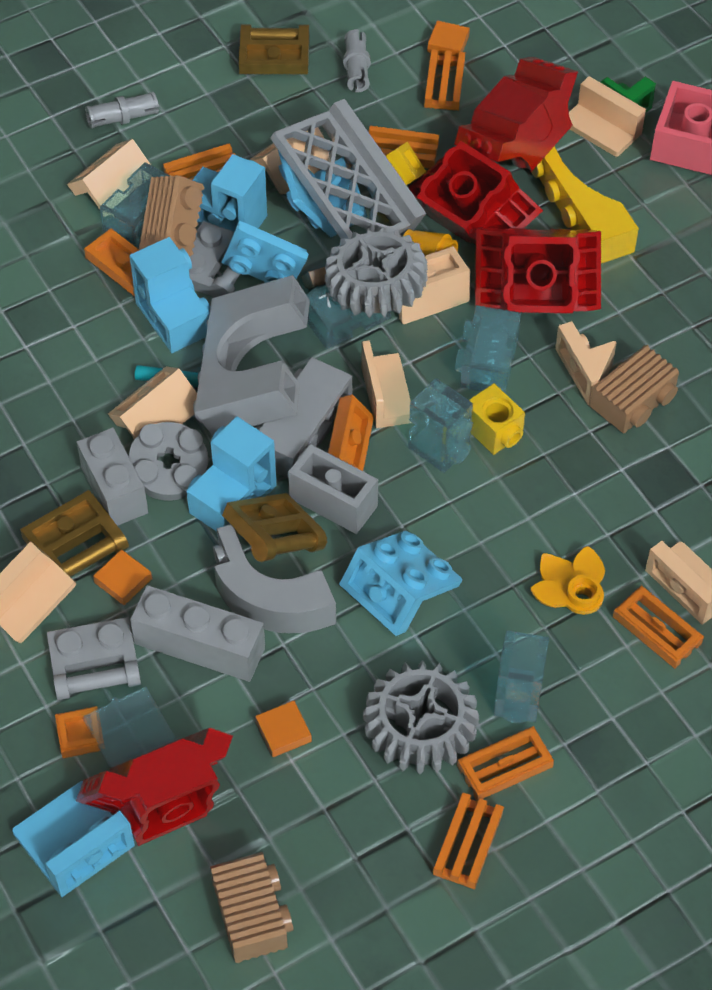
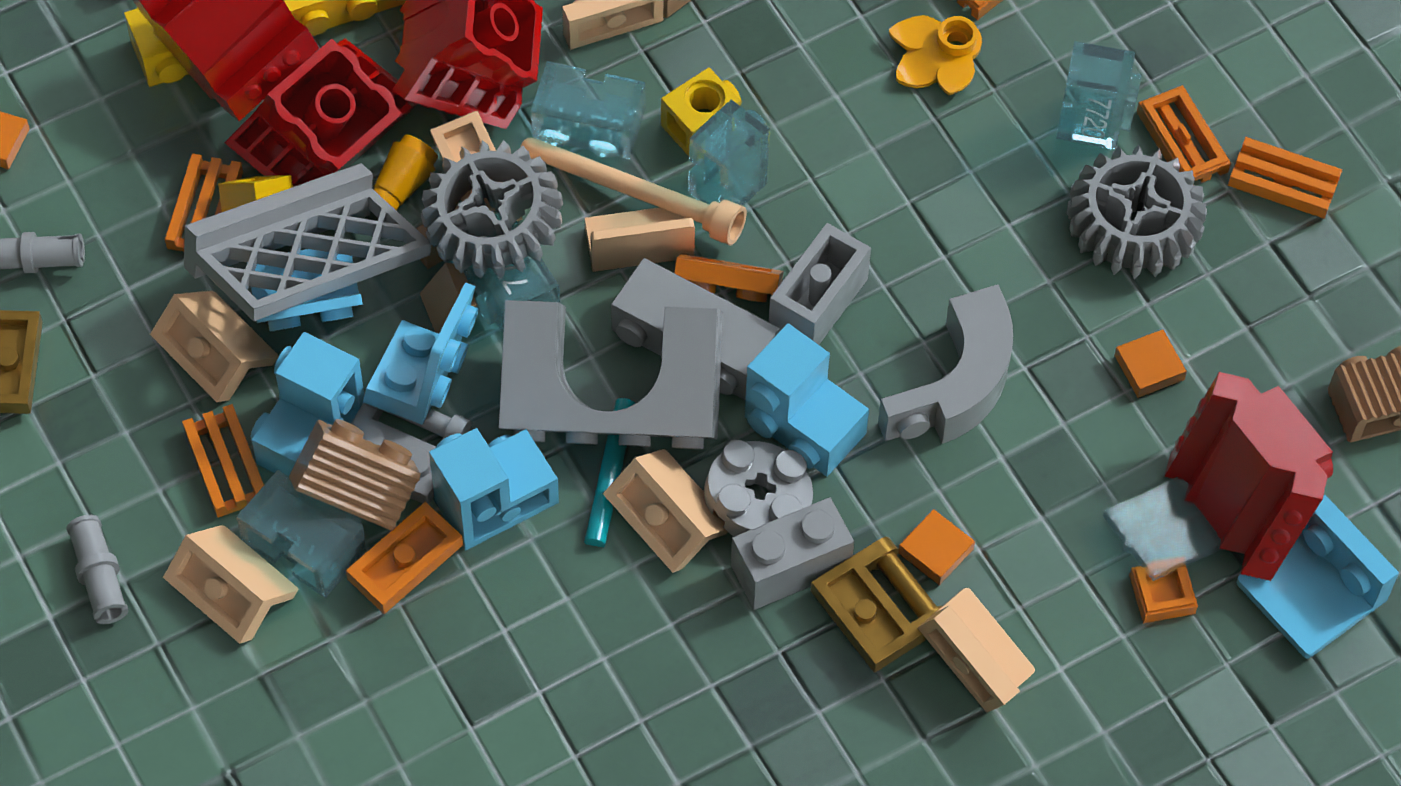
camera: 90 degrees left, 5 degrees up
light grey plate [47,617,141,701] -> none
light grey brick [130,585,265,682] -> none
pearl gold plate [222,493,327,562] -> none
medium azure bracket [339,531,462,636] -> none
orange tile [424,49,466,111] -> none
none -> light nougat piece [521,137,747,246]

